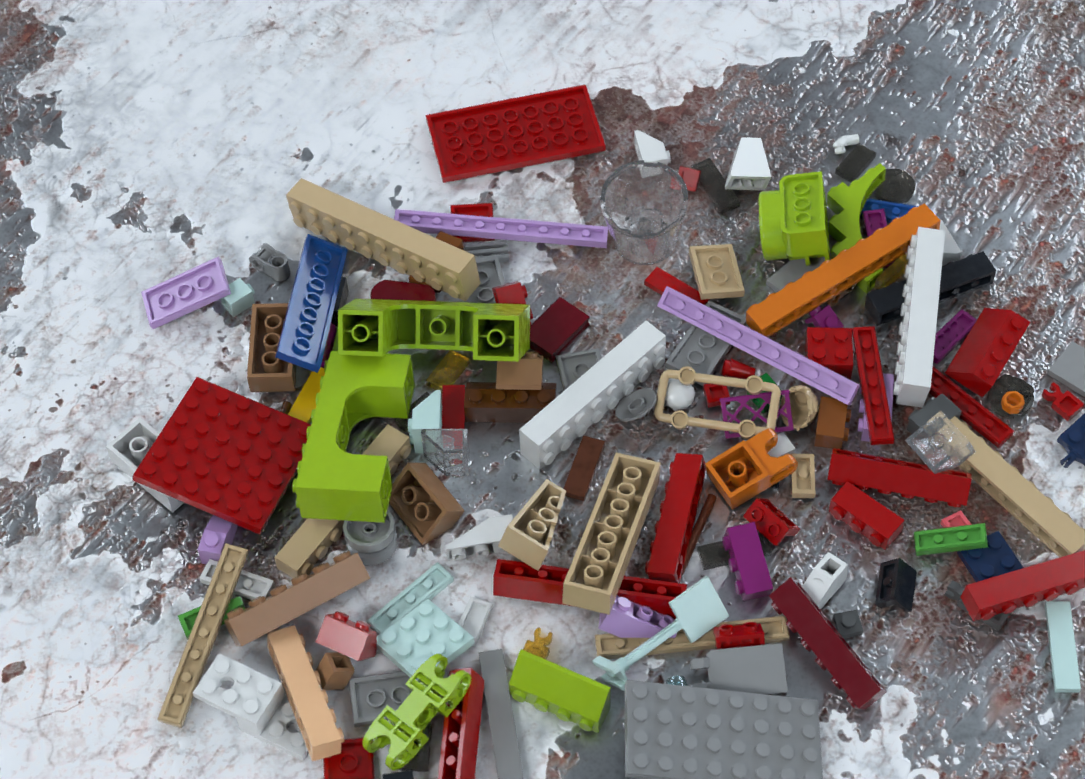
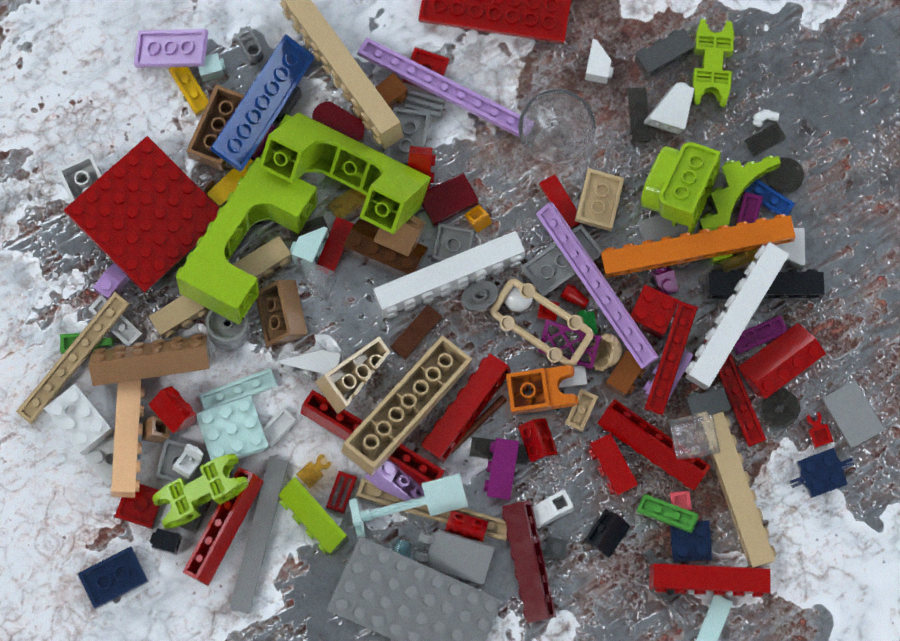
camera: 20 degrees right, 20 degrees up
red plate [675,166,701,192] -> none
orange tile [1001,391,1025,414] -> none
none -> yellow tile [168,67,209,116]
none -> white bracket [172,443,204,479]
none -> red tile [326,471,357,514]
none -> light orange slope [464,205,492,233]
none -> dark grey brick [635,28,695,79]
none -> lime piece [692,18,734,107]

